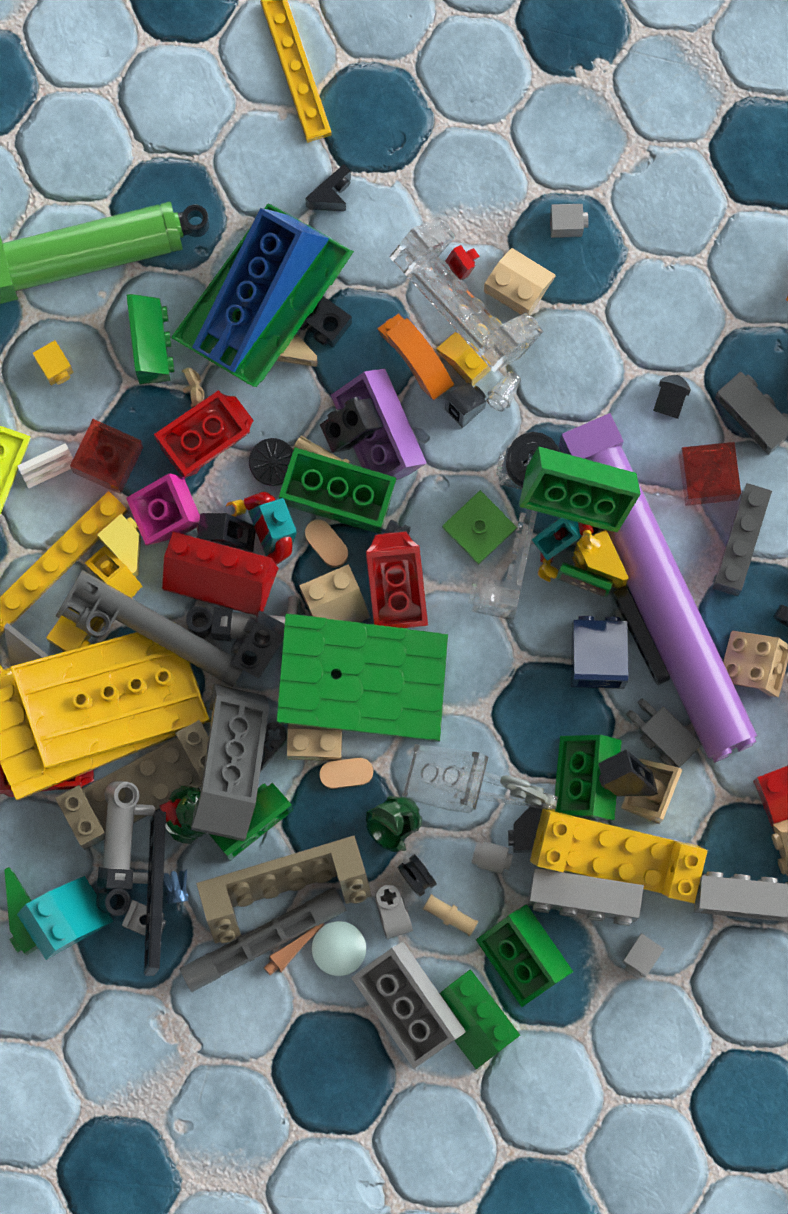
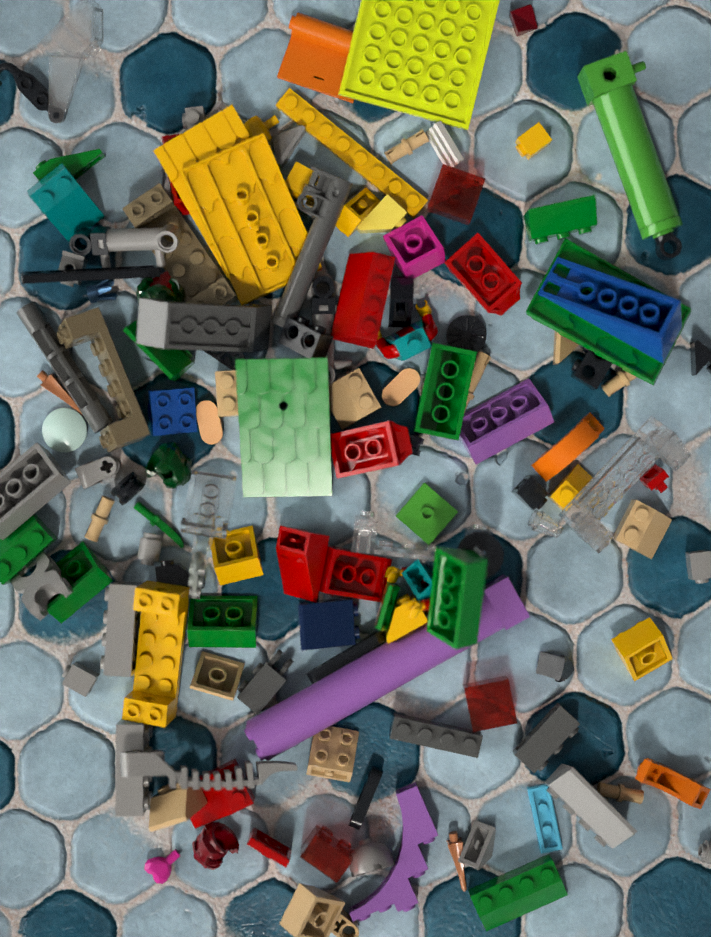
camera: 85 degrees right, 10 degrees up
tan piece [181,367,205,407] -> none
black brick [319,397,384,453] -> none
black slope [598,749,658,796] -> none
none -> light grey piece [10,551,74,621]
none -> light grey piece [120,750,297,790]
none -> green piece [133,501,184,548]
none -> blue plate [147,387,197,436]
none -> yellow slope [209,525,264,586]
none -> red slope [276,526,330,603]
none -> red slope [319,545,392,602]
none -> tan pin [384,129,429,165]
none -> tan pin [601,370,637,397]
none -> yellow slope [611,617,673,682]

